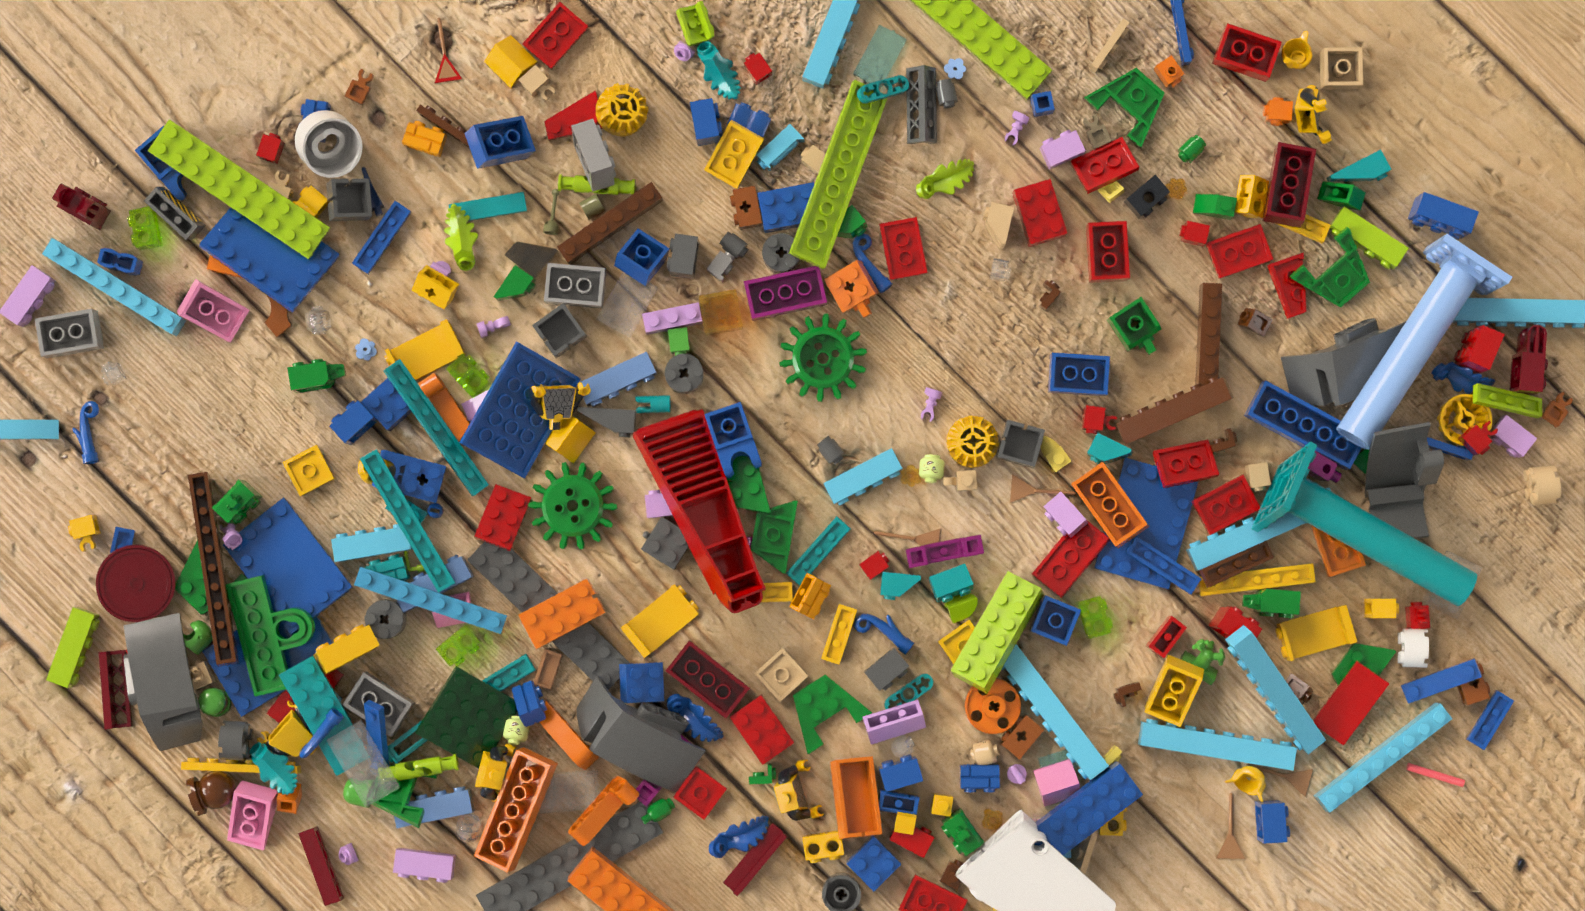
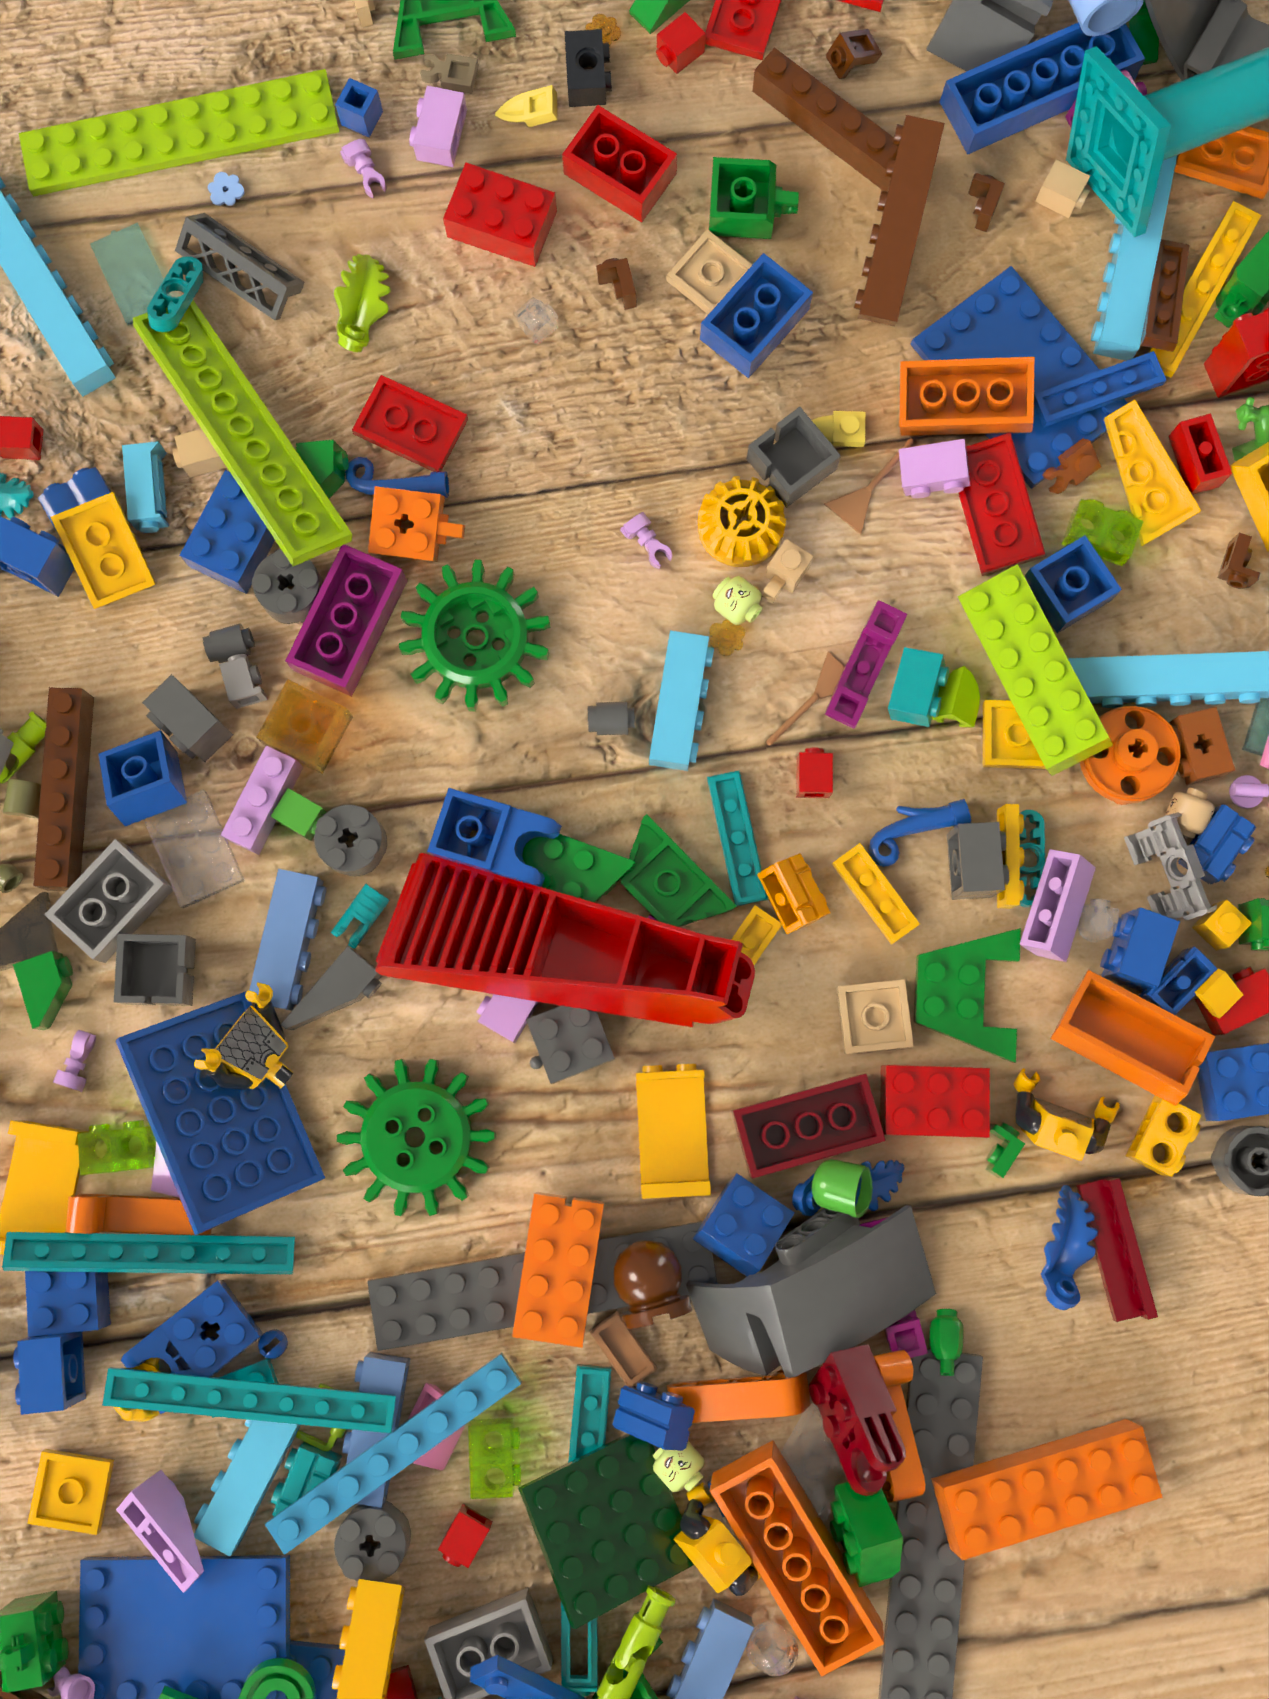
camera: 55 degrees left, 5 degrees down
red plate [474,484,531,551] -> none
yellow slope [545,416,596,464] -> none
red plate [673,766,727,820] -> none
dark orange brick [730,186,762,230] -> none
teal slope [880,572,921,600] -> none
dark grey brick [936,79,958,109] -> none
tan slope [982,202,1014,250] -> none
red plate [1071,137,1139,194] -> none
red brick [1082,405,1117,435] -> none
teal slope [1087,433,1133,464] -> none
red plate [1152,439,1219,488] -> none
red plate [1192,474,1260,535] -> none
none -> lavender slope [116,1470,204,1593]
none -> red brick [438,1504,493,1568]
none -> reddish brown tile [614,1240,692,1329]
none -> tan plate [666,229,752,314]
none -> dark red brick [809,1344,906,1496]
none -> bright green helmet [812,1159,873,1218]
none -> green hinge [830,1482,903,1587]
none -> yellow plate [997,804,1024,909]
none -> dark orange plate [1042,438,1101,494]
none -> yellow wing [1104,399,1201,547]
none -> light grey piece [1124,812,1217,920]

